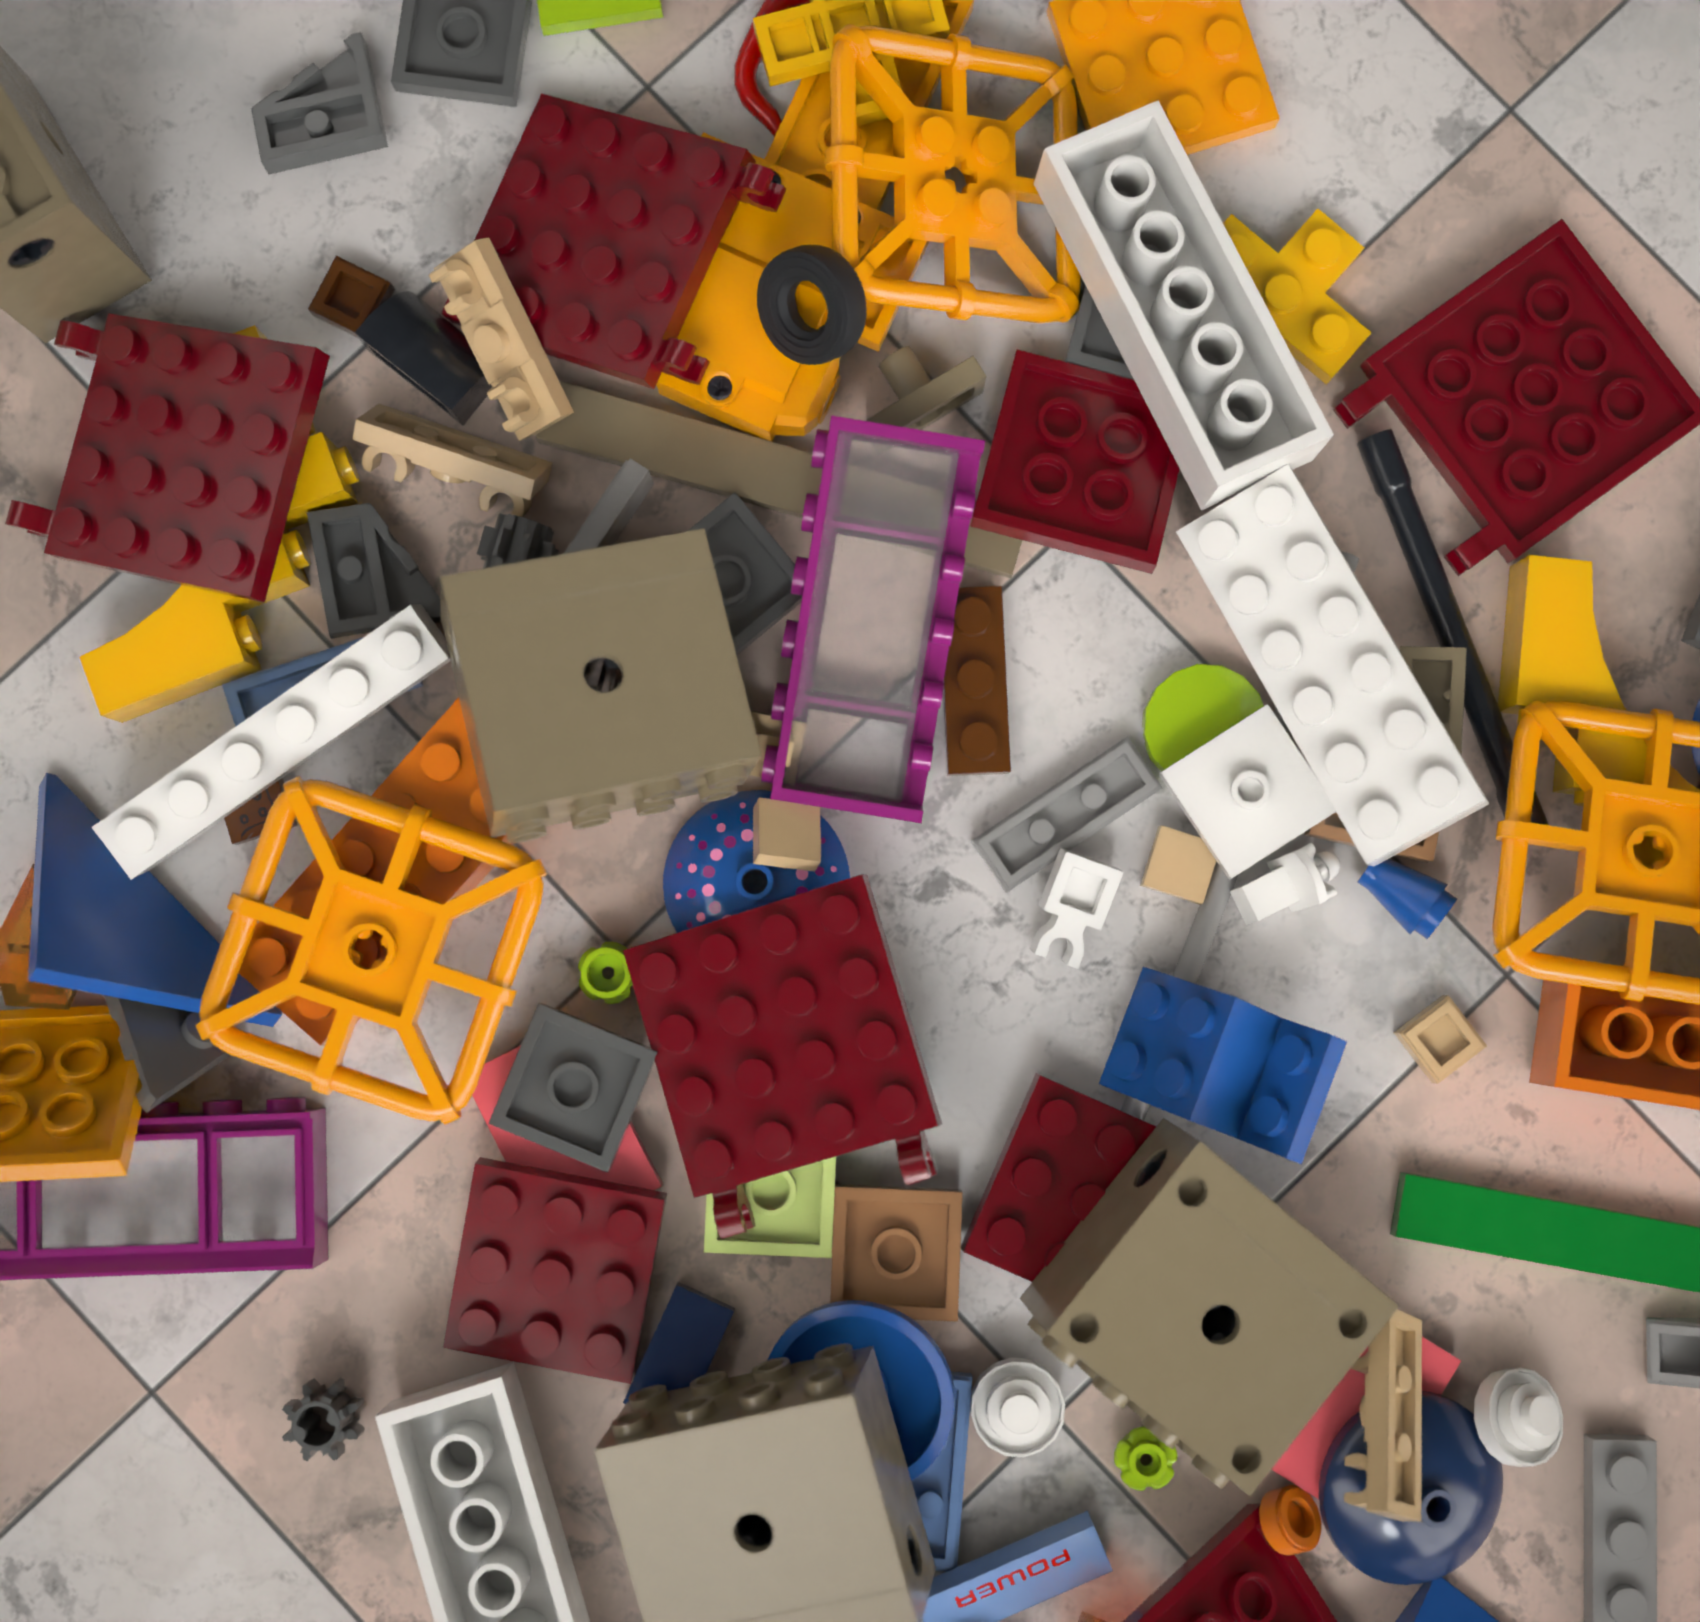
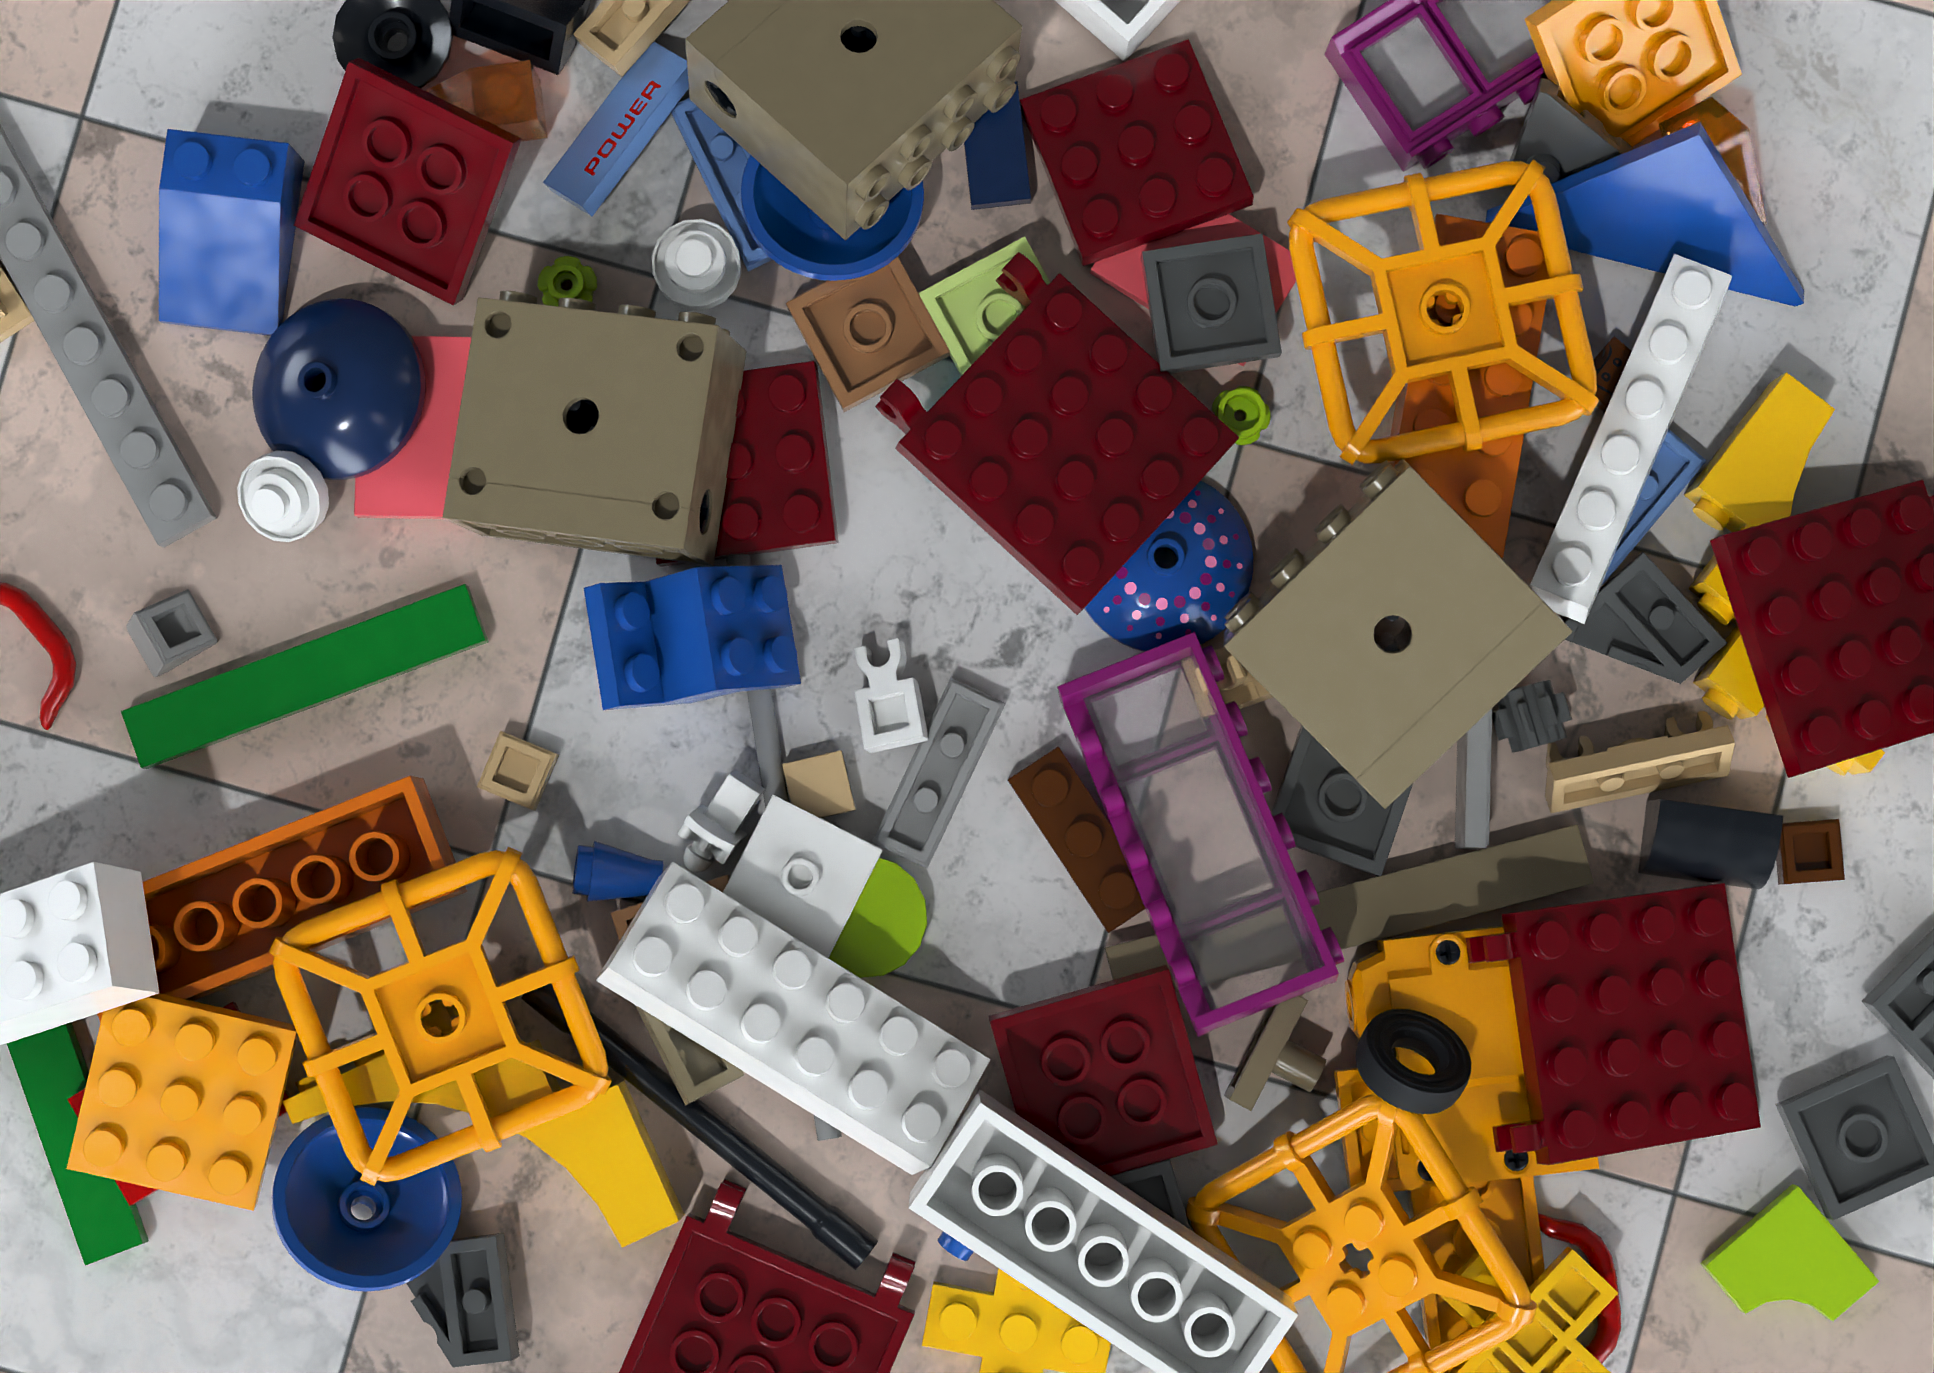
camera: 150 degrees right, 0 degrees up
tan plate [429,237,574,441] -> none
tan tile [753,797,821,872] -> none
orange tile [1259,1485,1322,1556] -> none
tan plate [1344,1310,1422,1522] -> none

